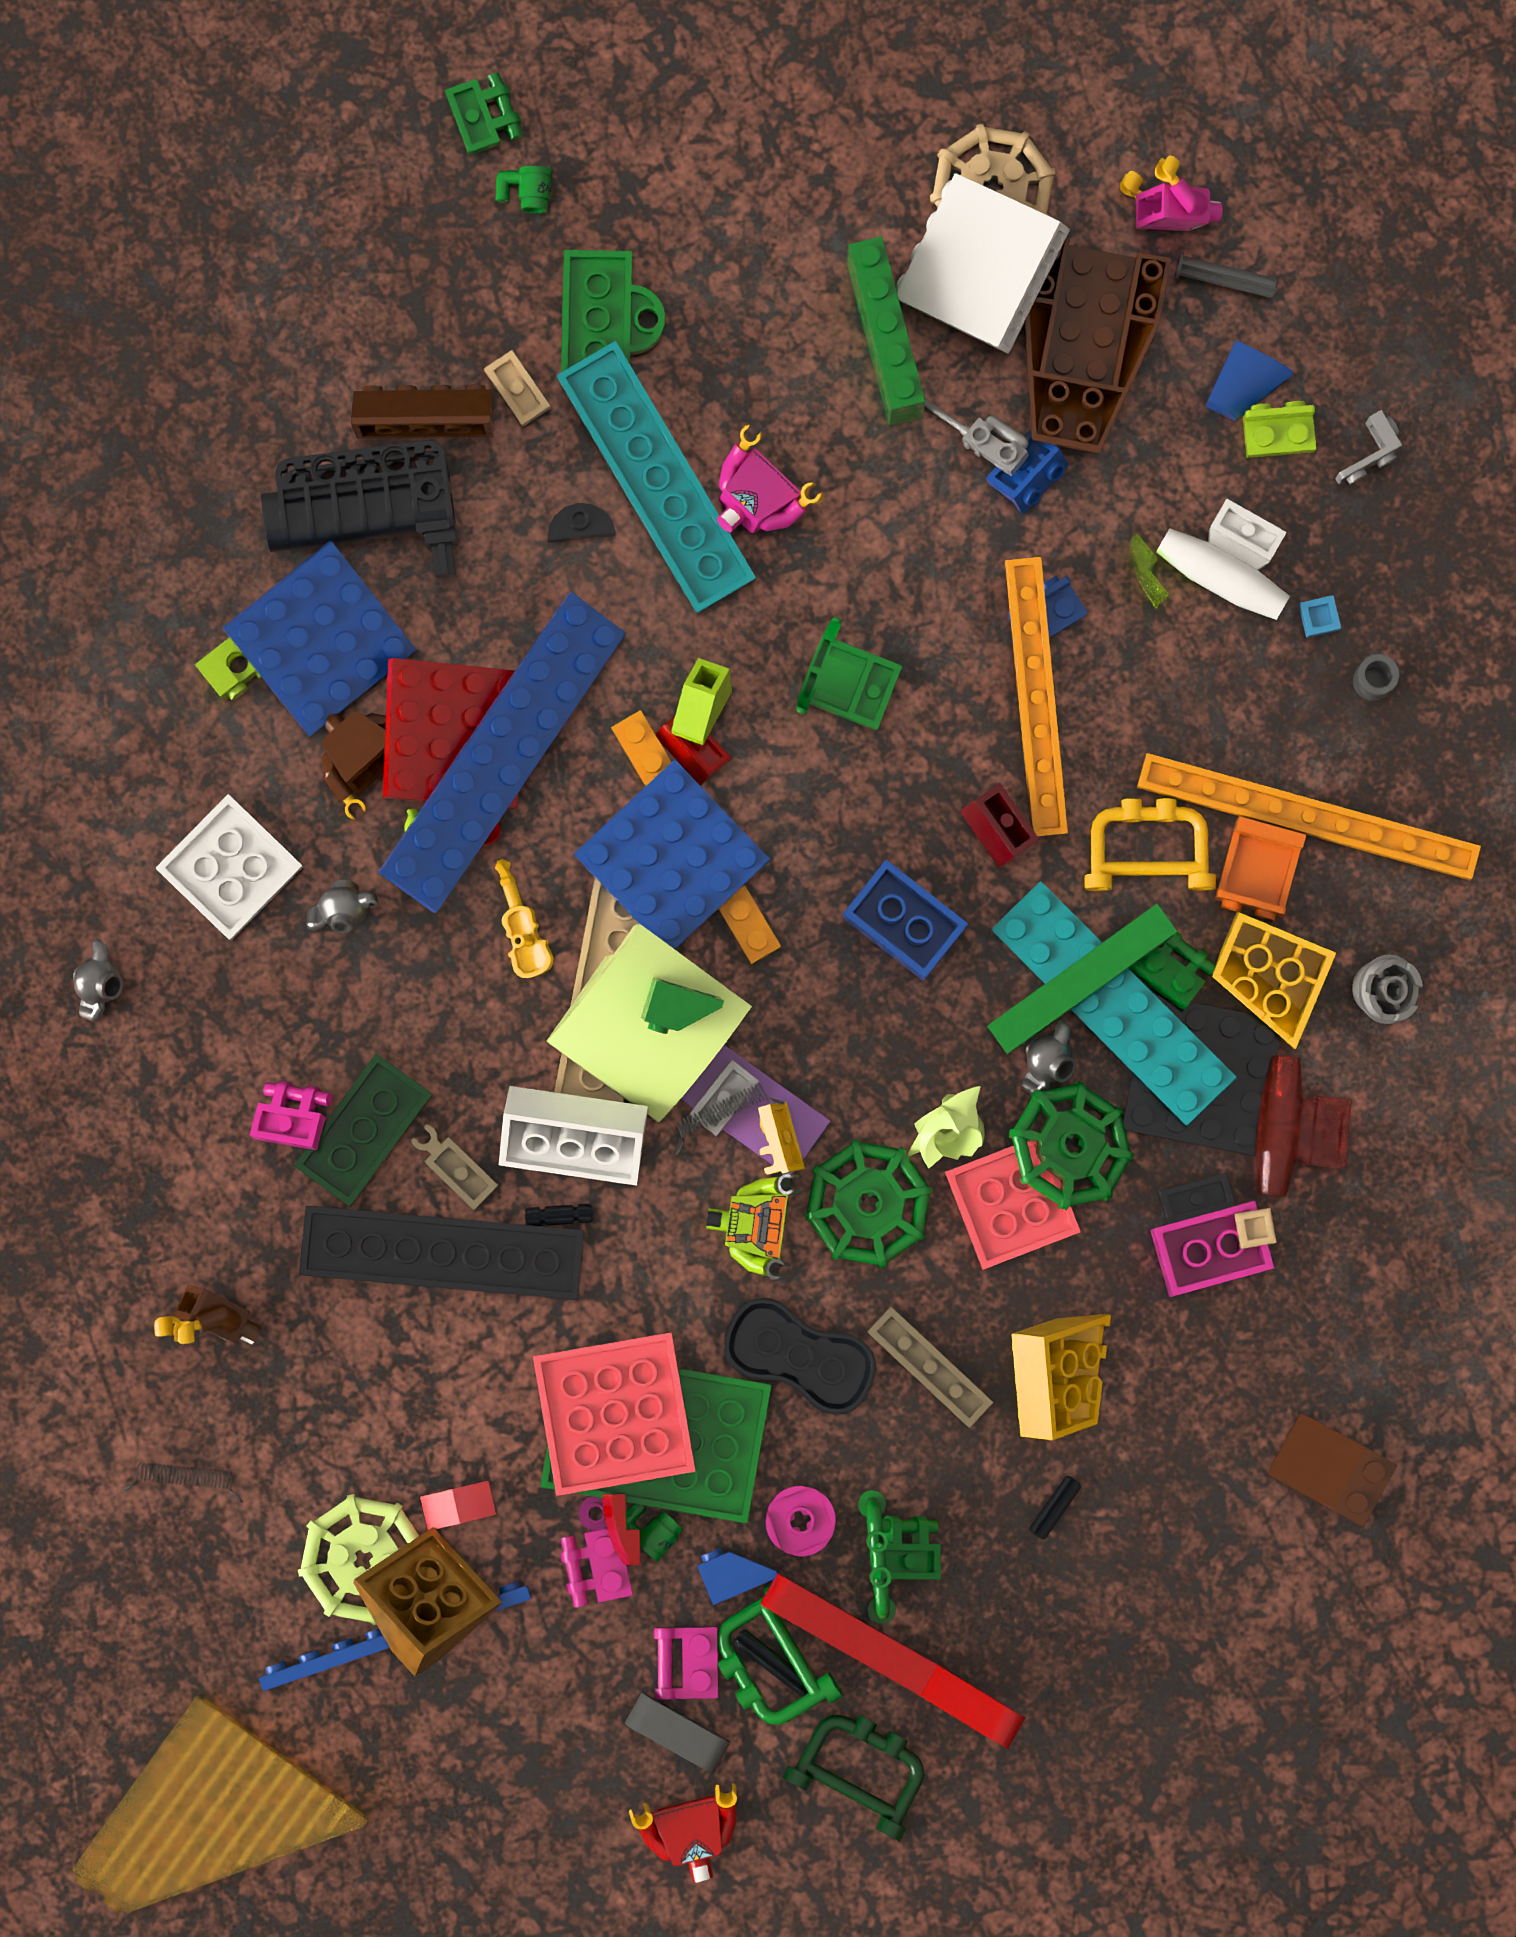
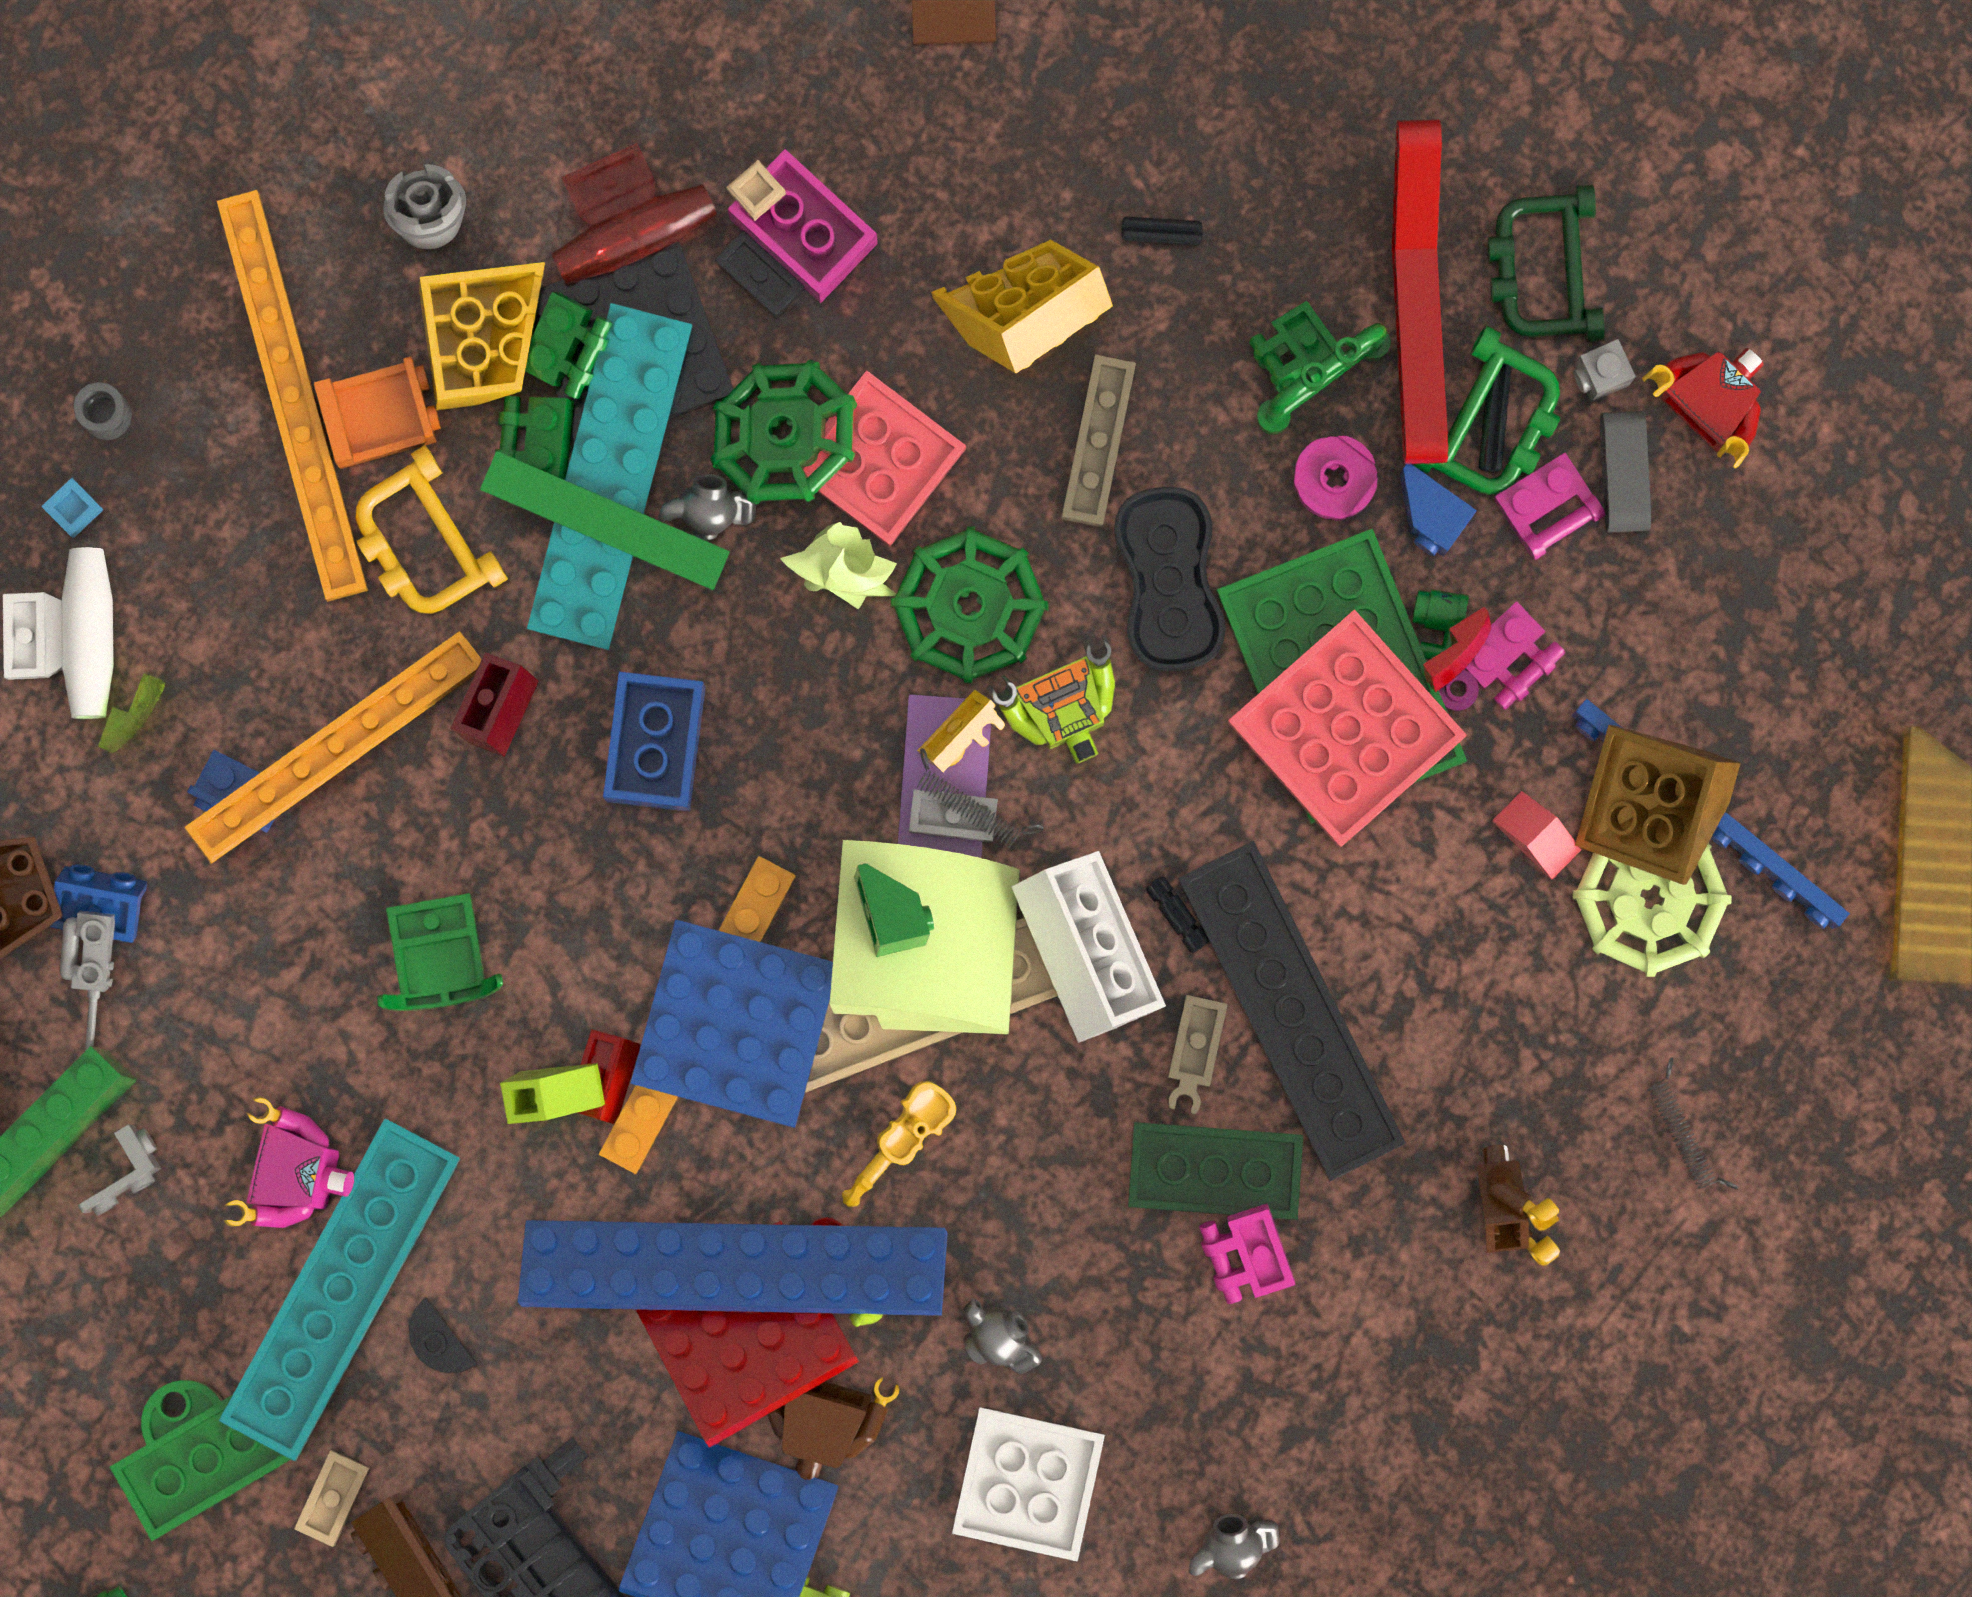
camera: 125 degrees left, 0 degrees up
none -> light grey bracket [78,1124,161,1216]
none -> green plate [525,292,613,399]
none -> light grey brick [1573,339,1636,402]

